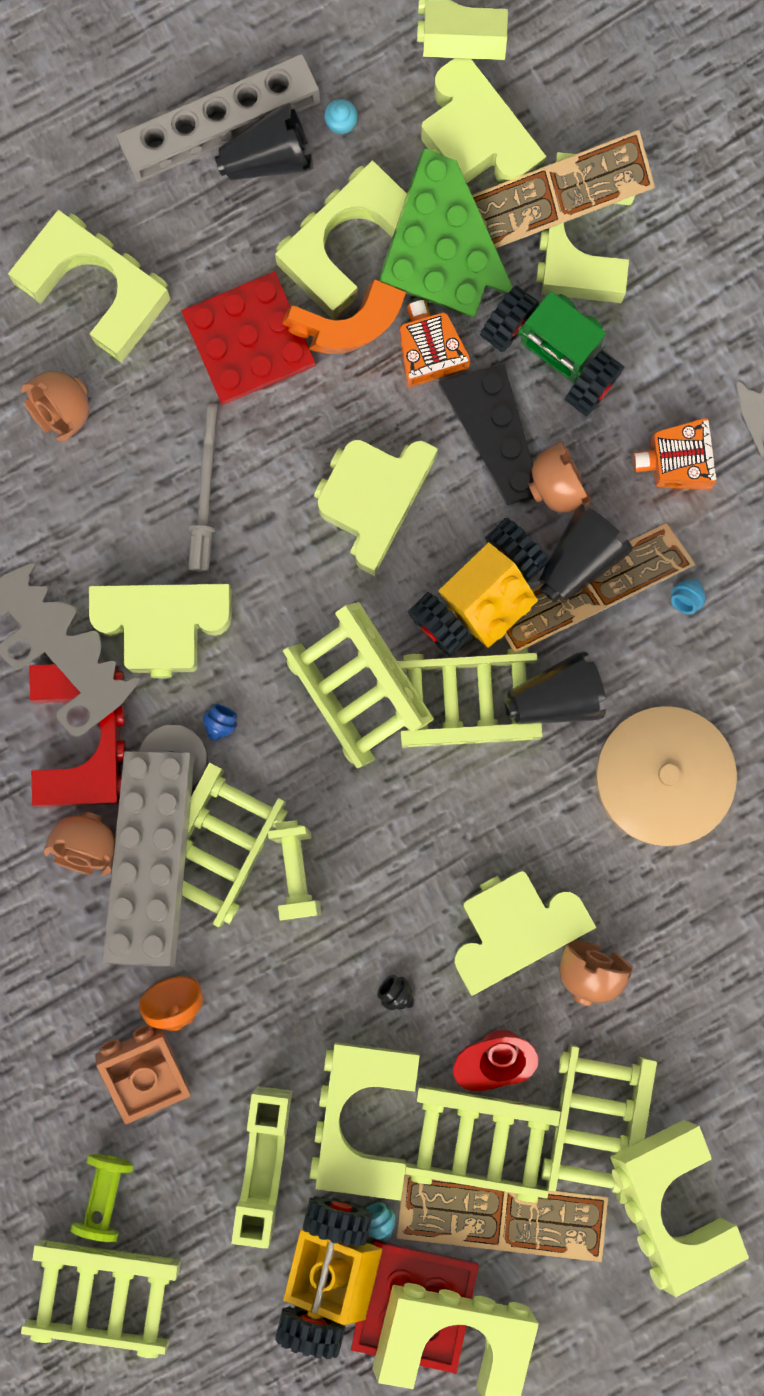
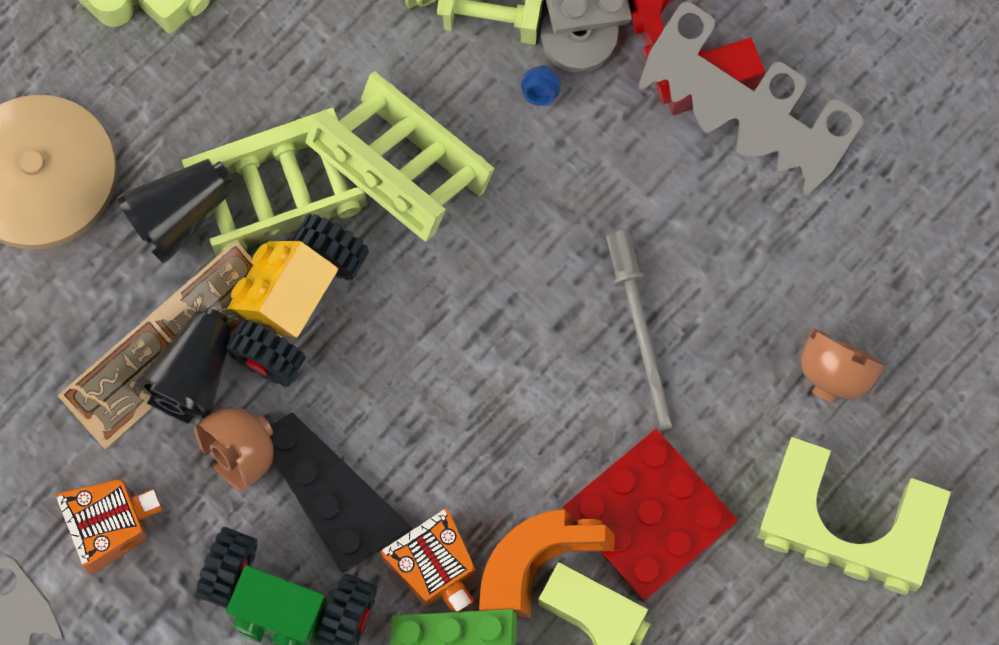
camera: 165 degrees right, 10 degrees down
yellowish green brick [89,584,232,679] -> none
yellowish green brick [314,440,438,576] -> none
dark azure plate [671,579,706,614] -> none

